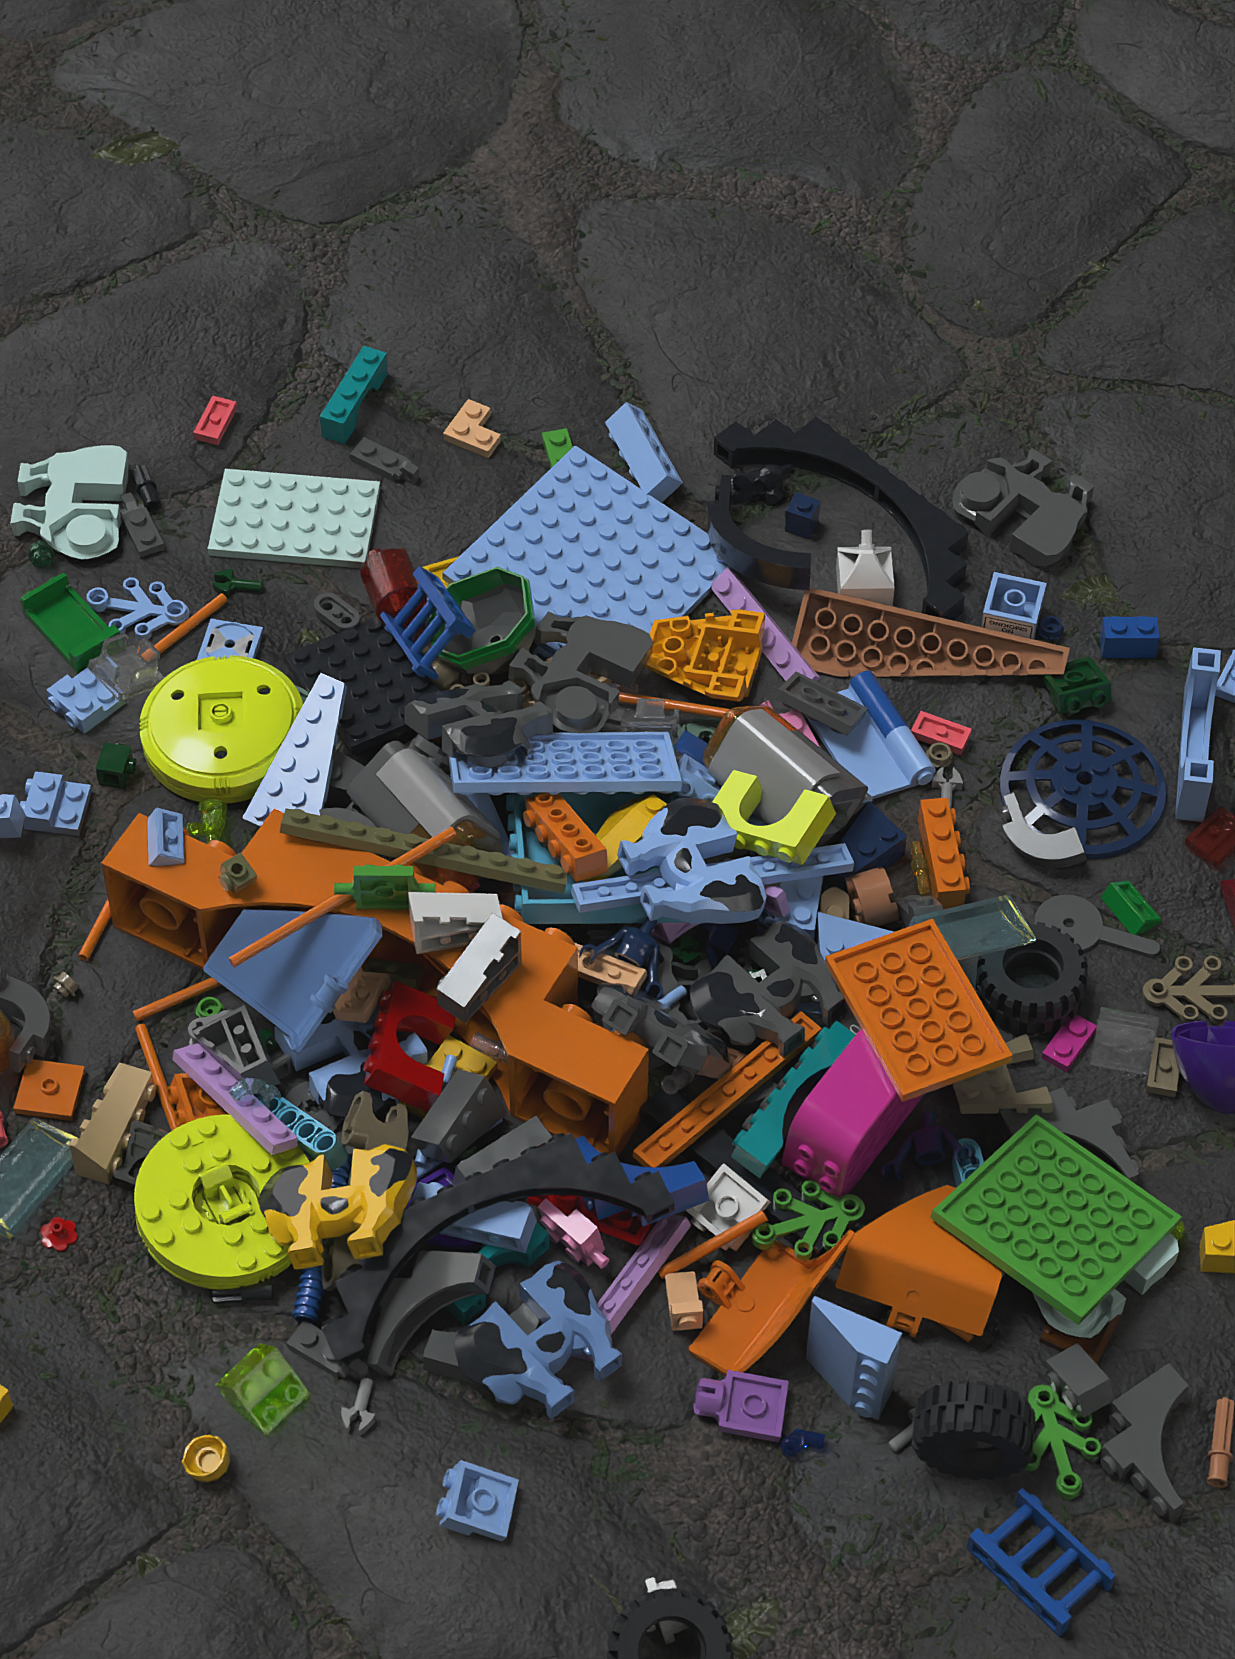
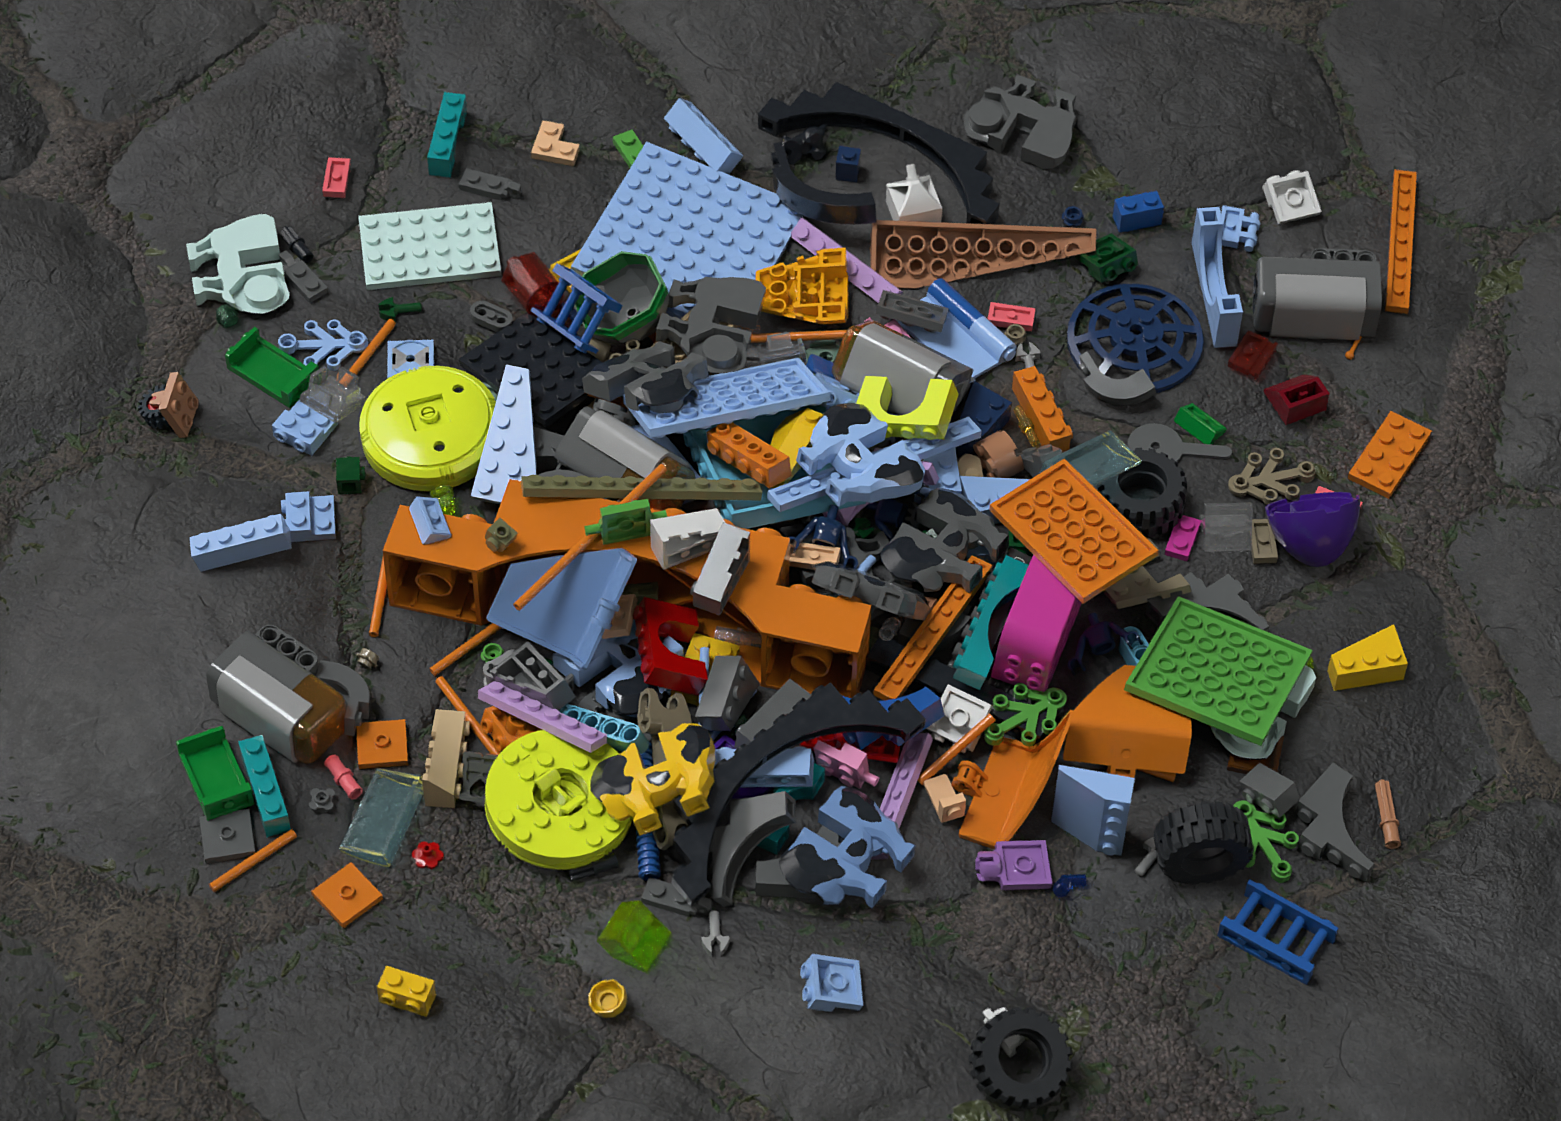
camera: 15 degrees left, 0 degrees up
clear light blue piece [229,1078,282,1108] -> none
light blue brick [981,572,1047,639] -> none

